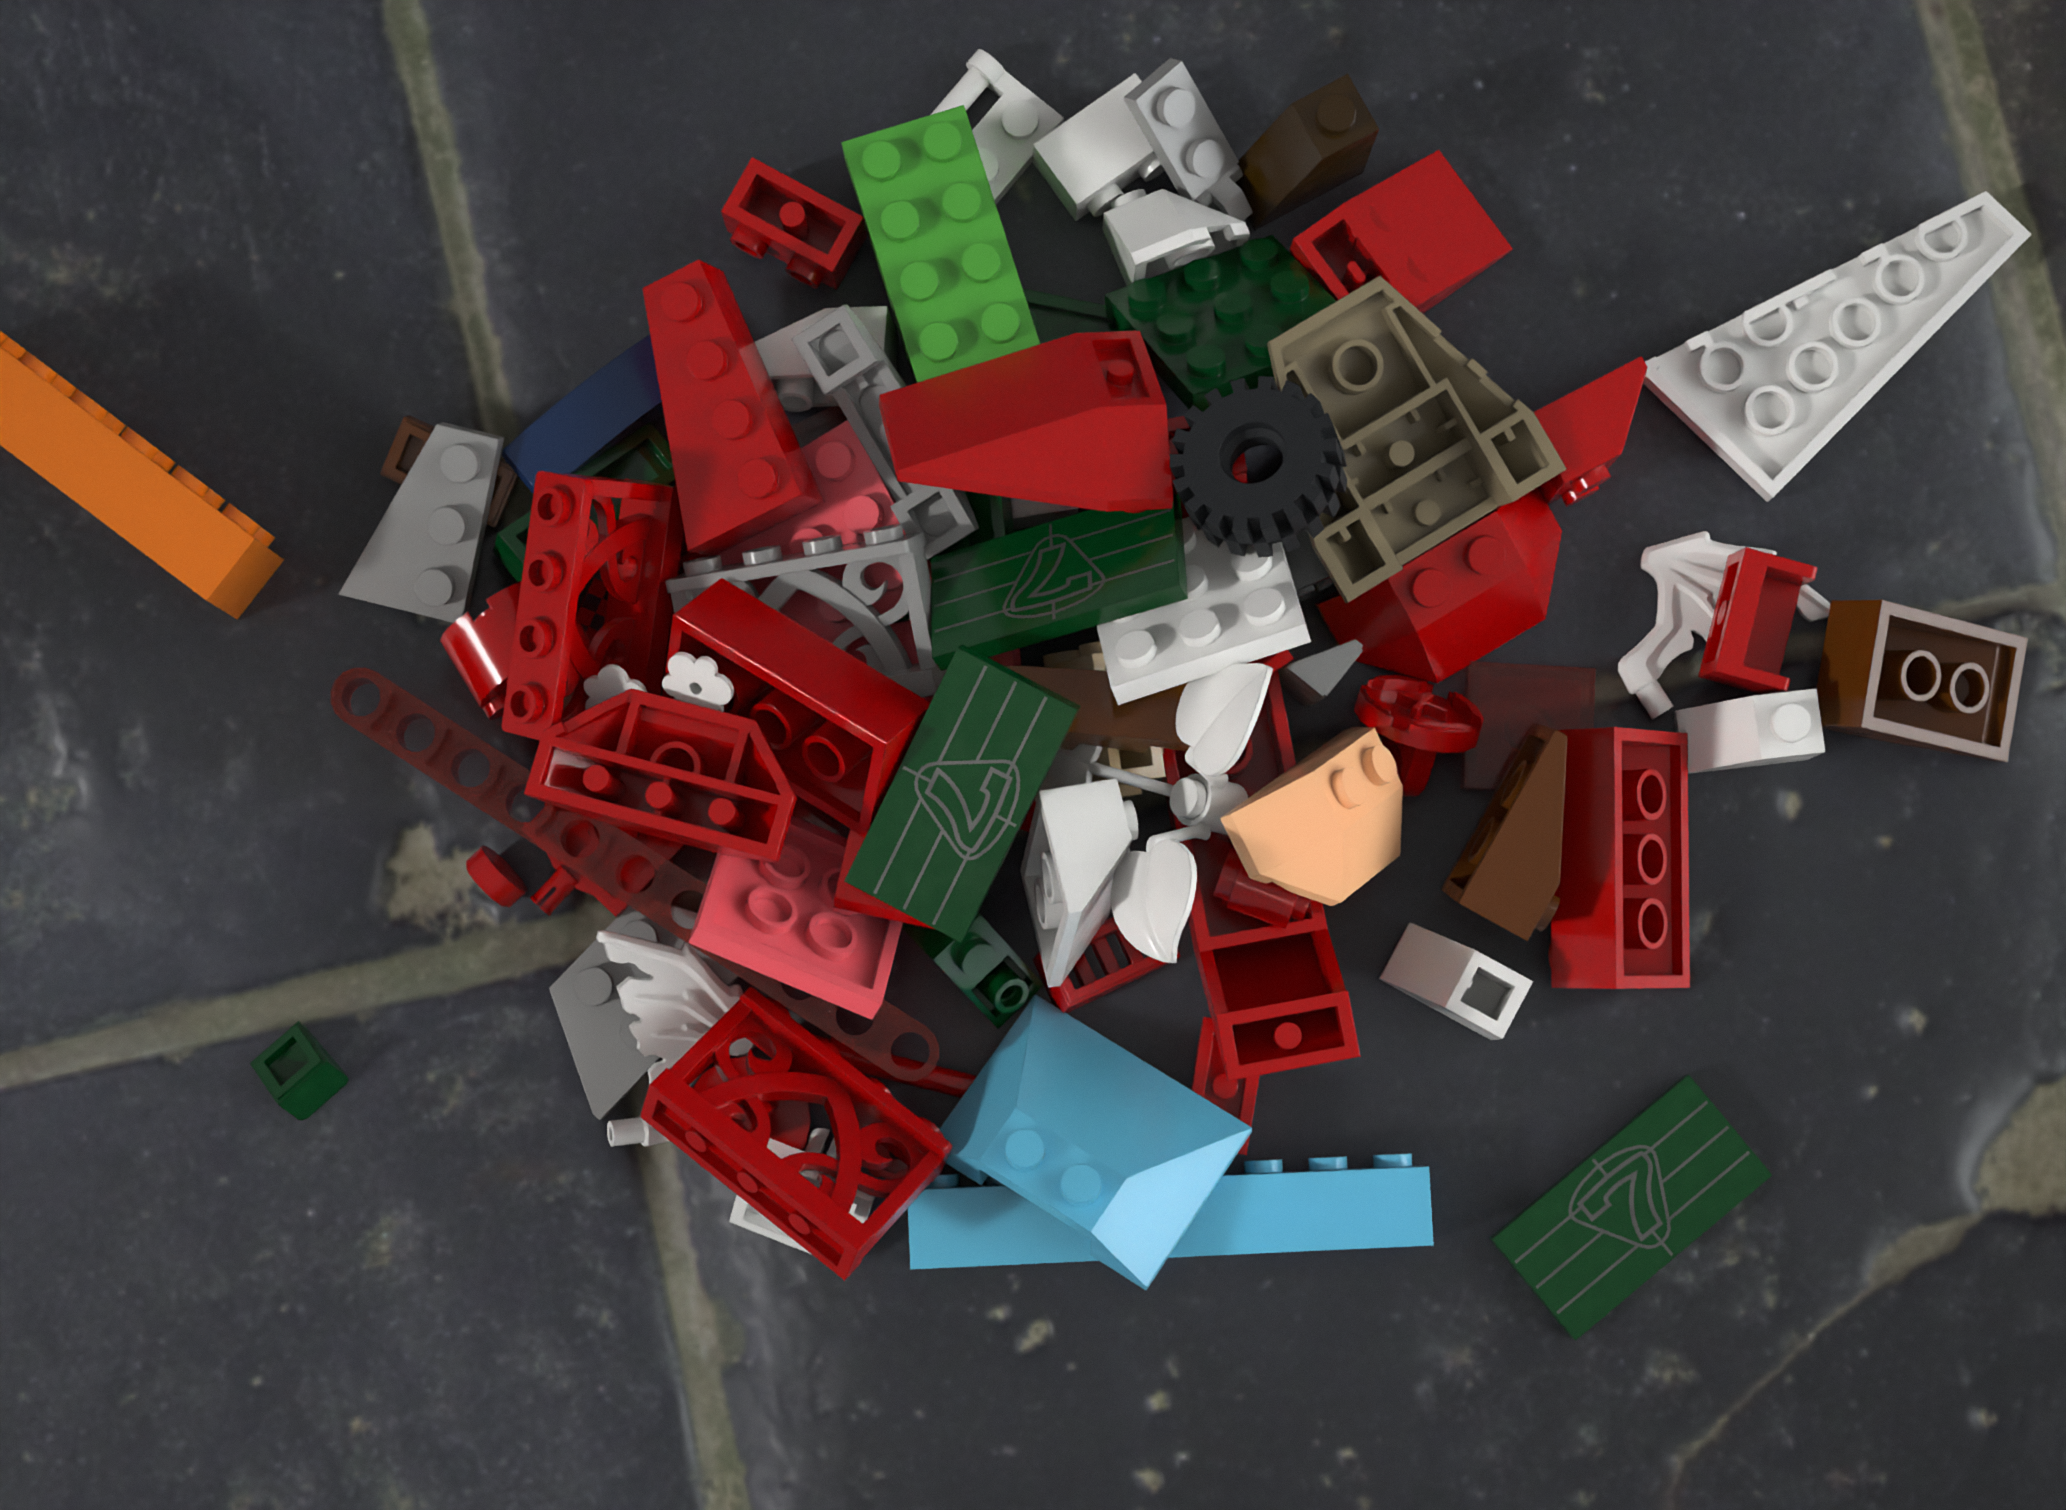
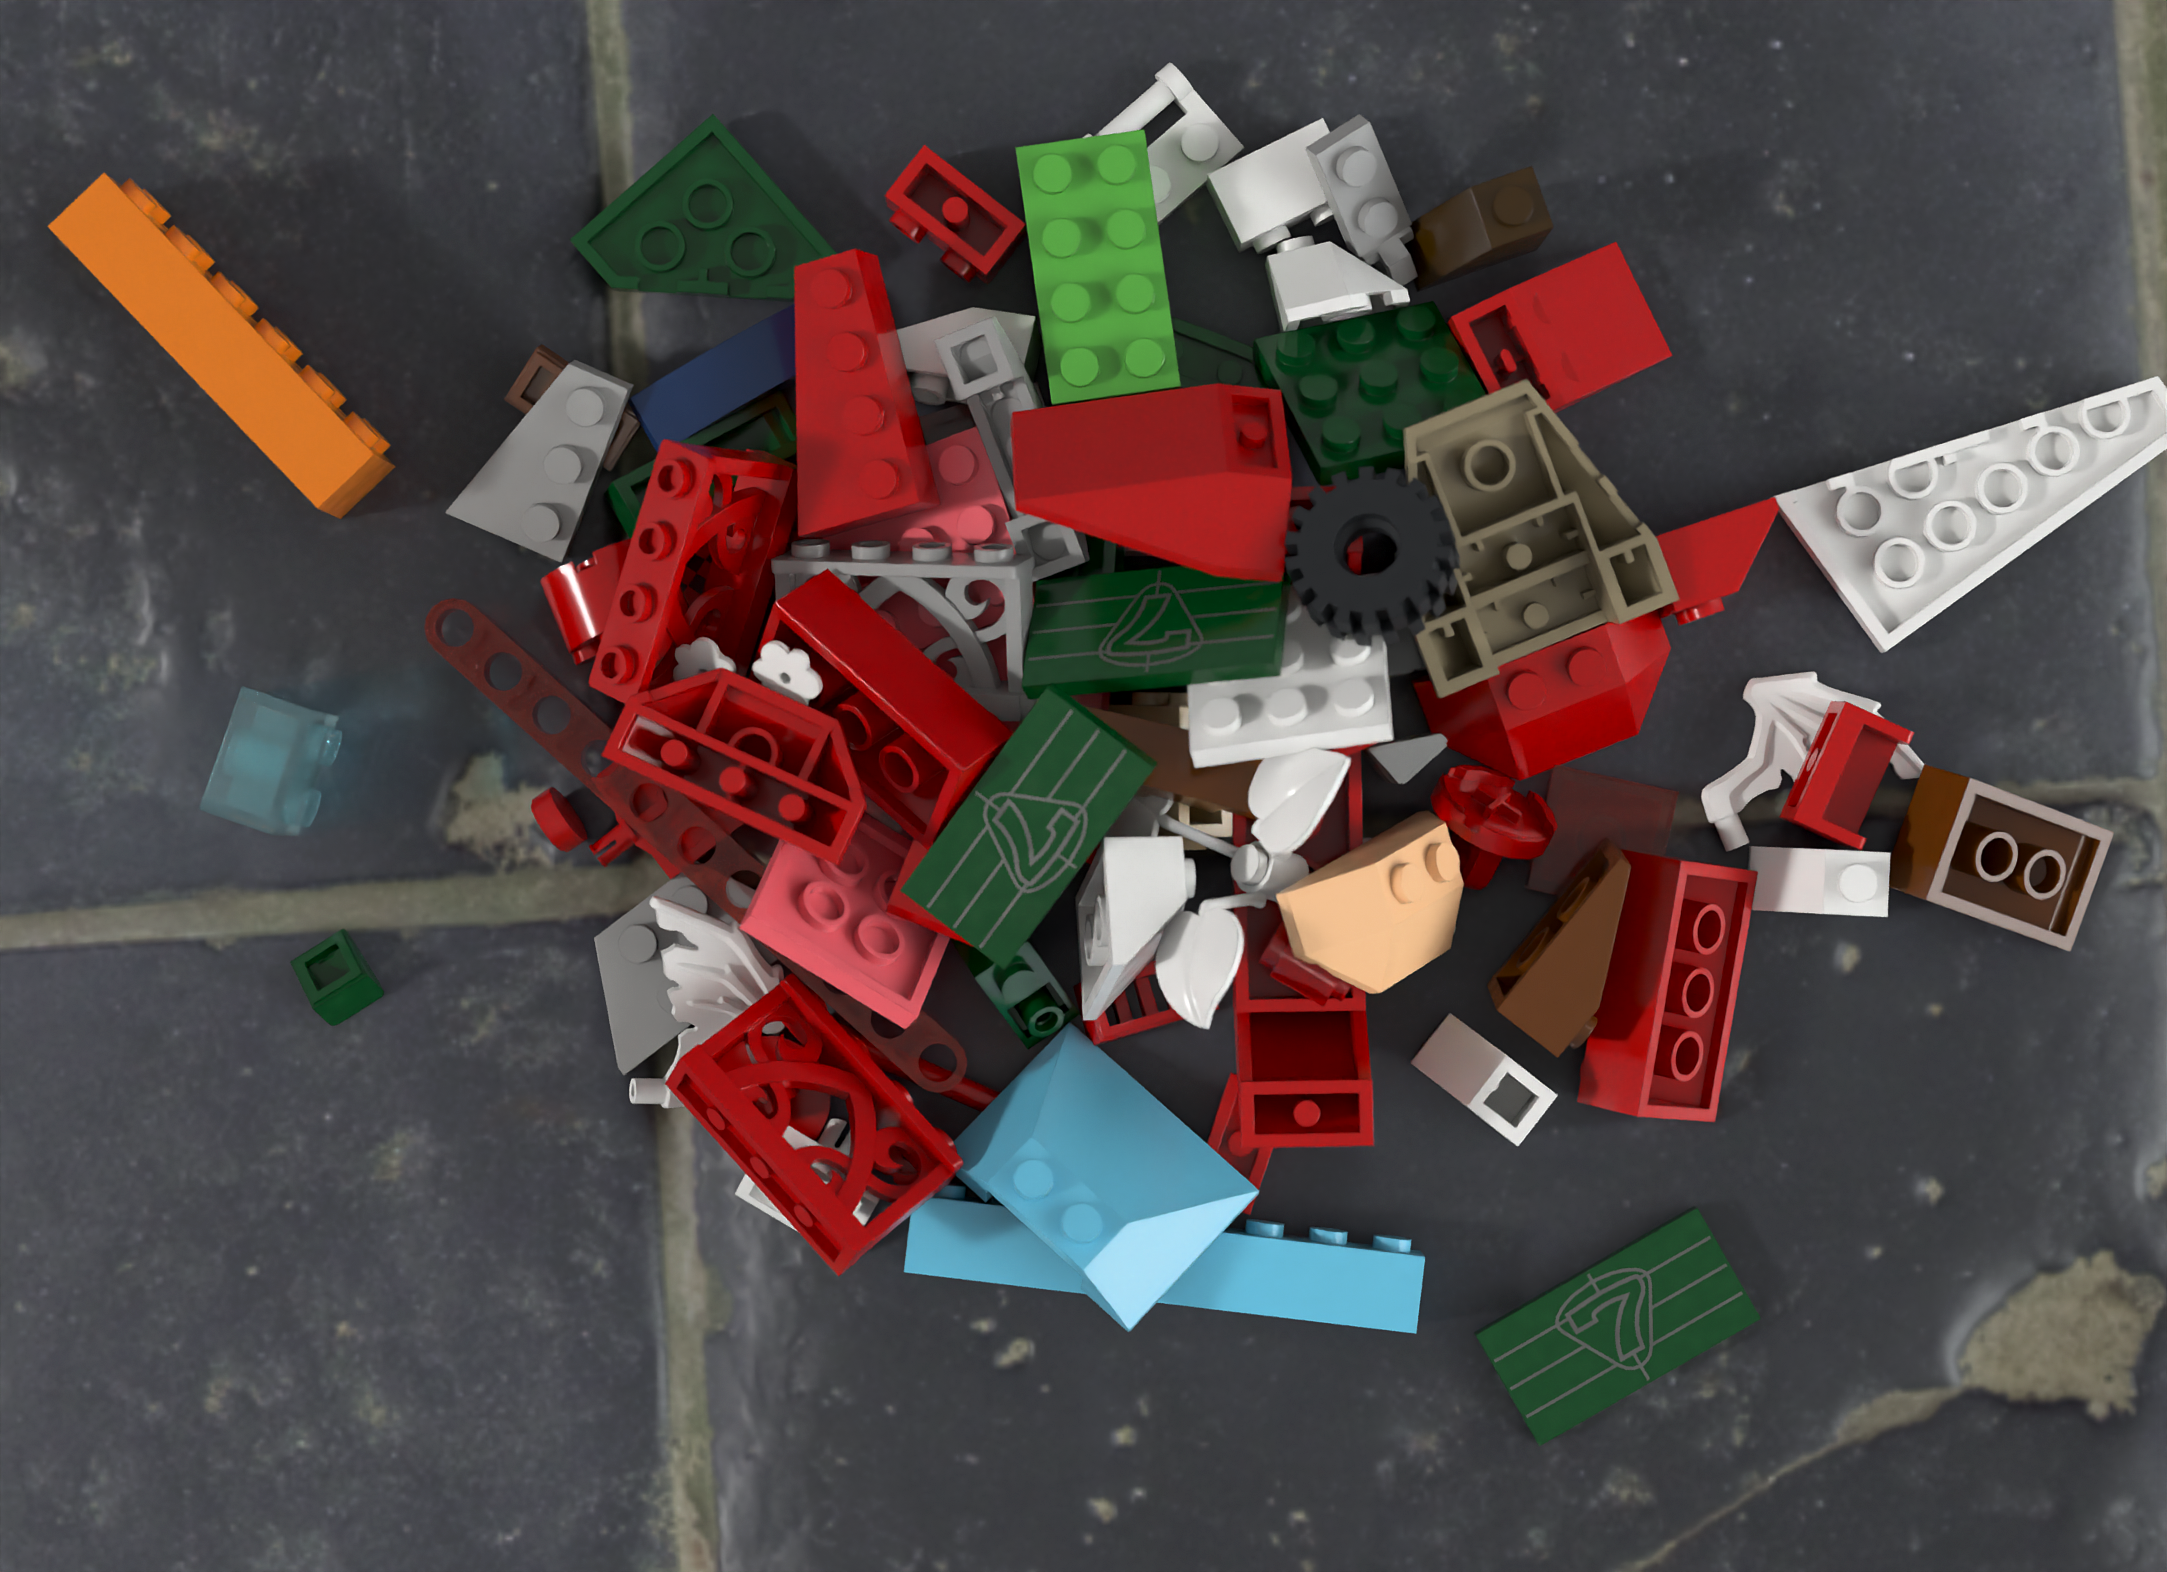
camera: 10 degrees right, 5 degrees up
none -> clear light blue brick [199,686,342,836]
none -> dark green plate [570,114,837,302]

